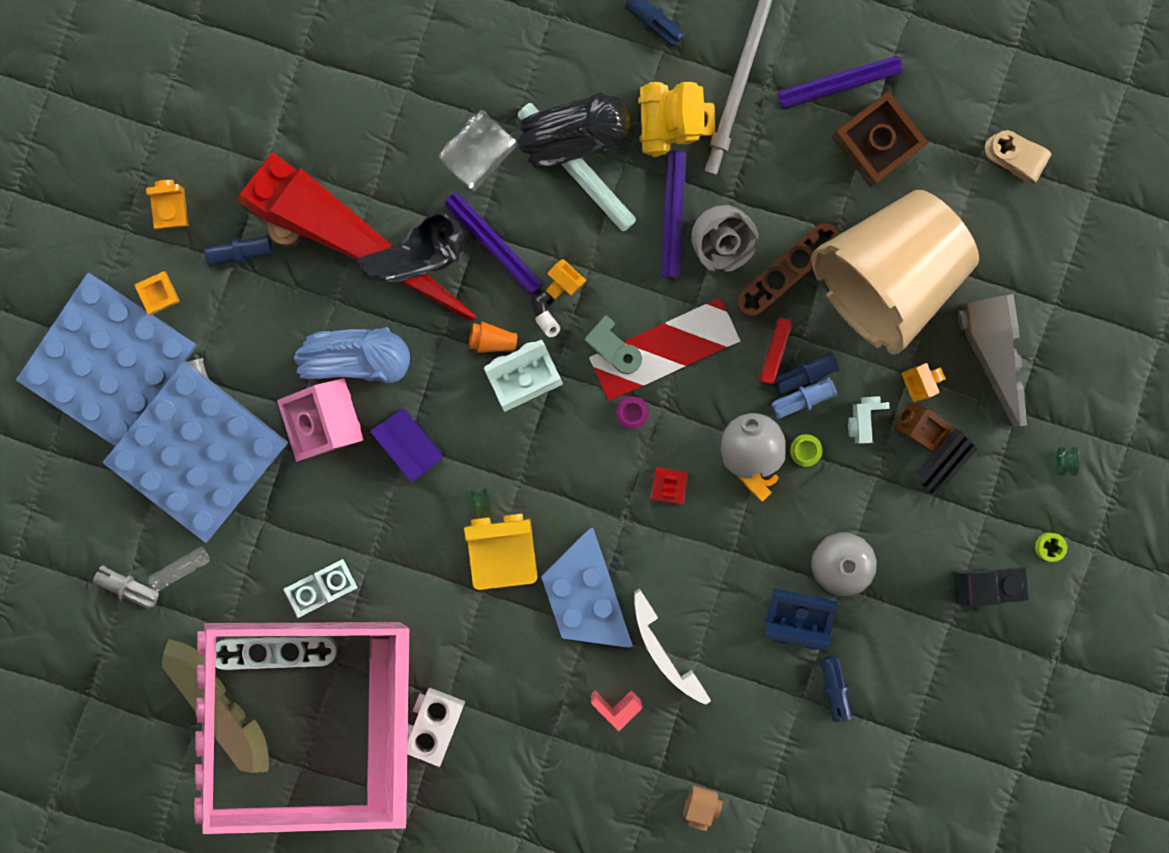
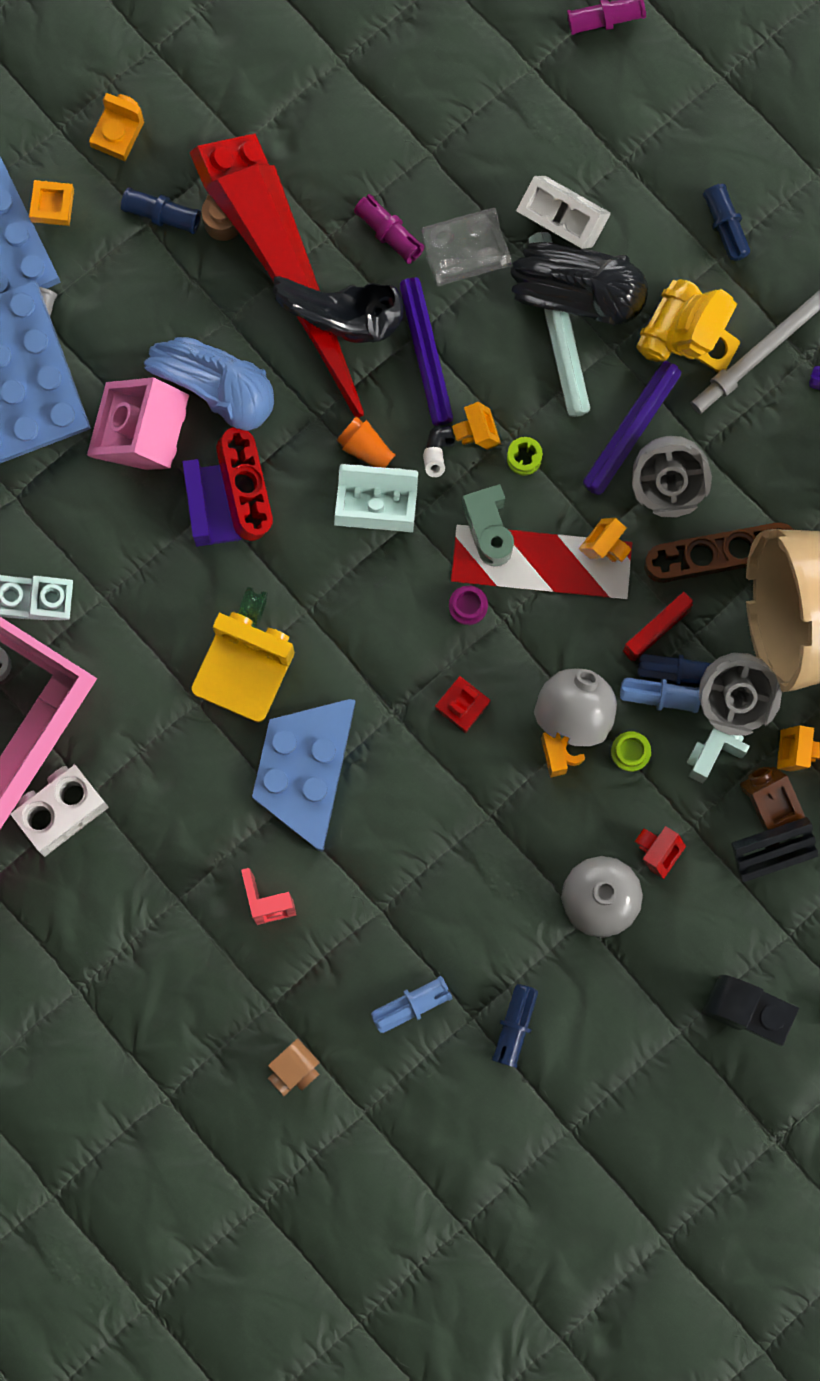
camera: 30 degrees right, 10 degrees down
white slope [634,588,711,705] -> none
dark blue bracket [765,588,837,650] -> none
none -> red beam [216,427,273,541]
none -> magenta pin [354,194,425,264]
none -> medium blue axle [371,976,453,1033]
none -> lime bush [507,437,543,476]
none -> white brick [516,176,611,249]
none -> light orange tile [579,518,632,562]
none -> red tile [635,826,686,879]
none -> light grey cylinder [699,652,782,736]

